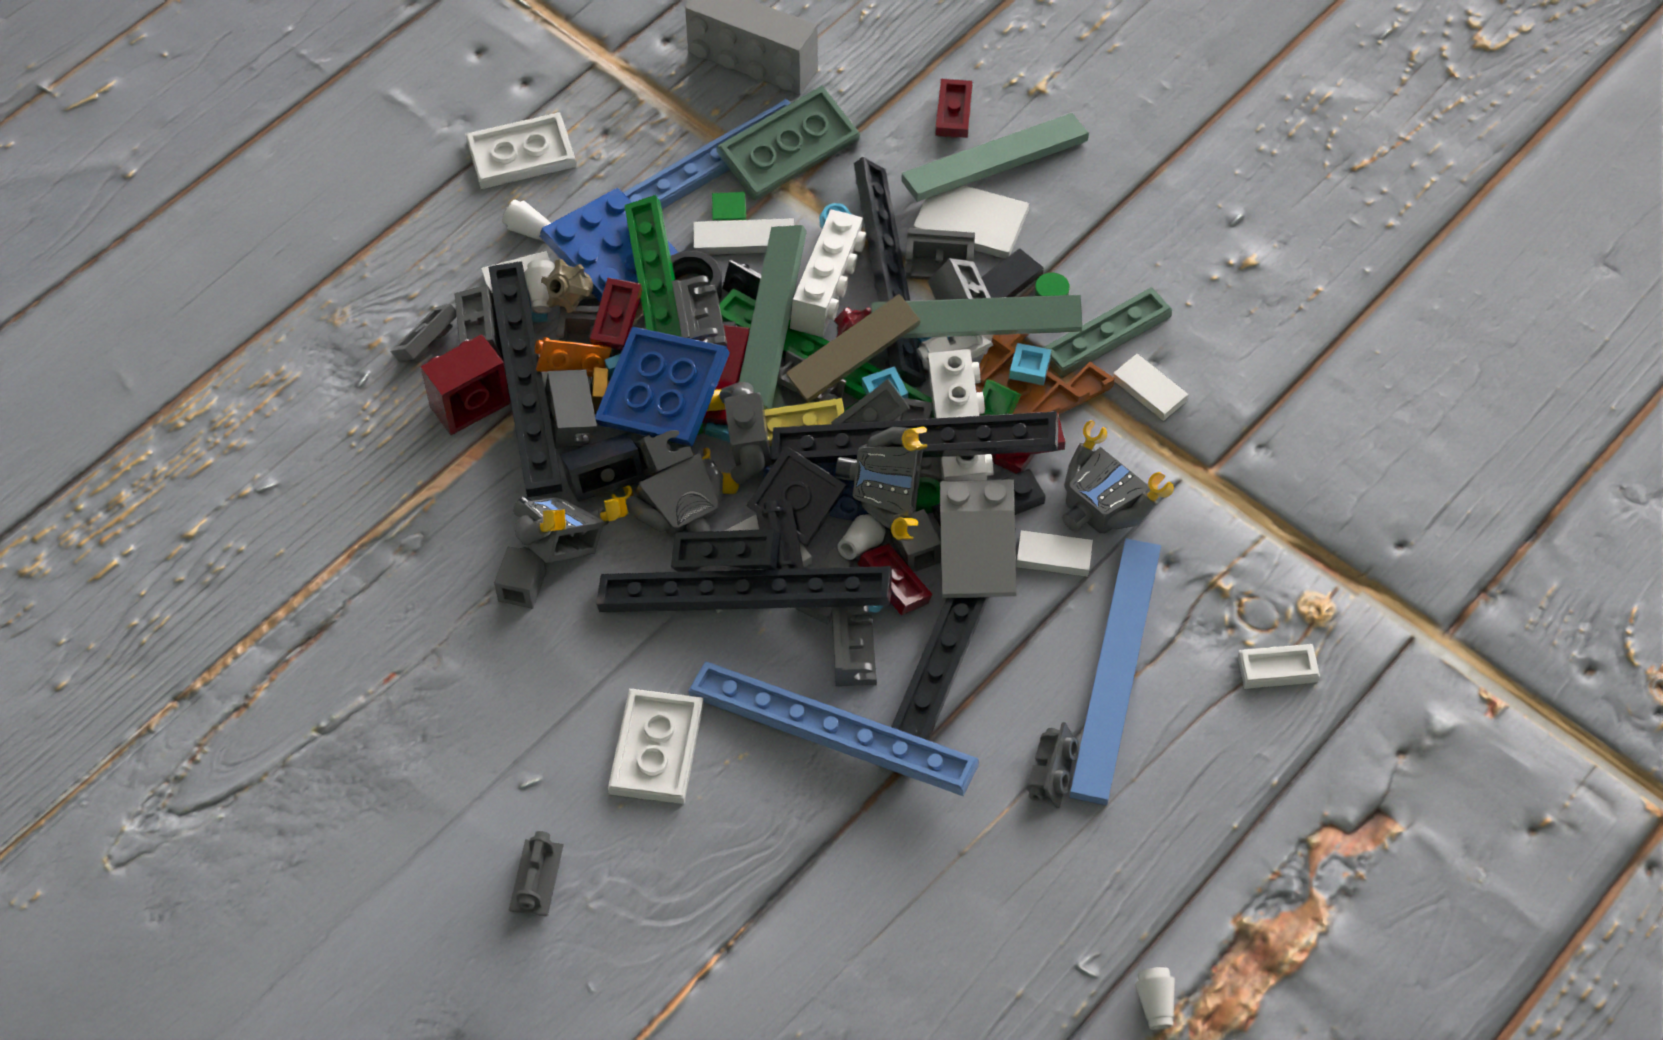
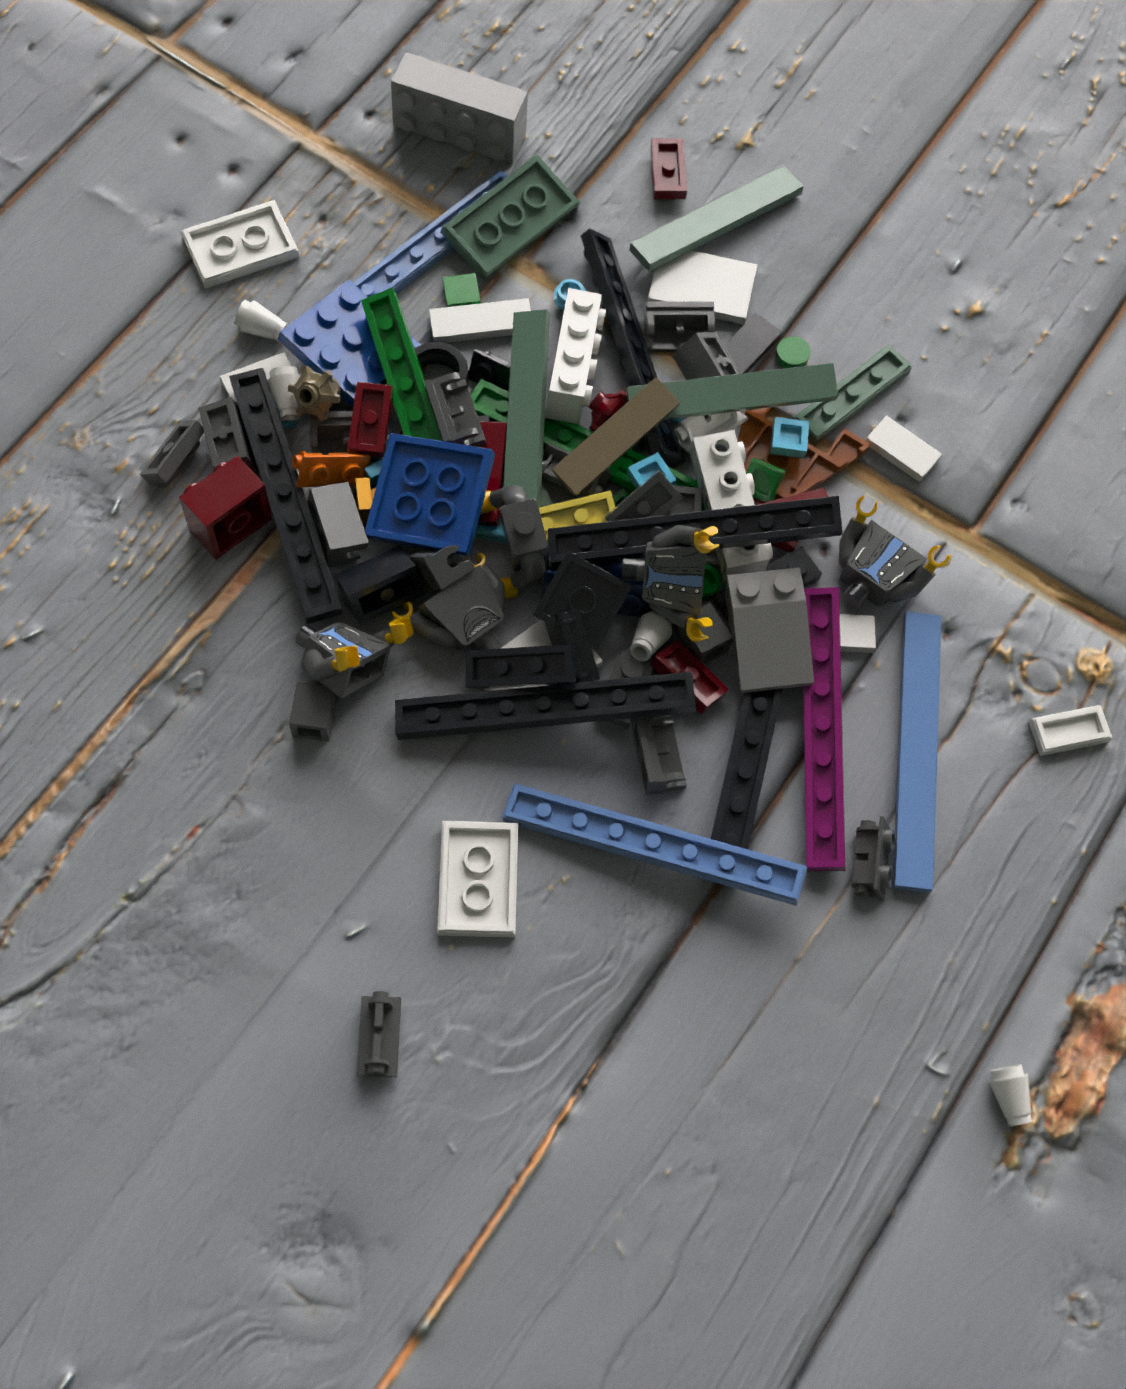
camera: 15 degrees left, 10 degrees up
none -> magenta plate [804,587,846,872]

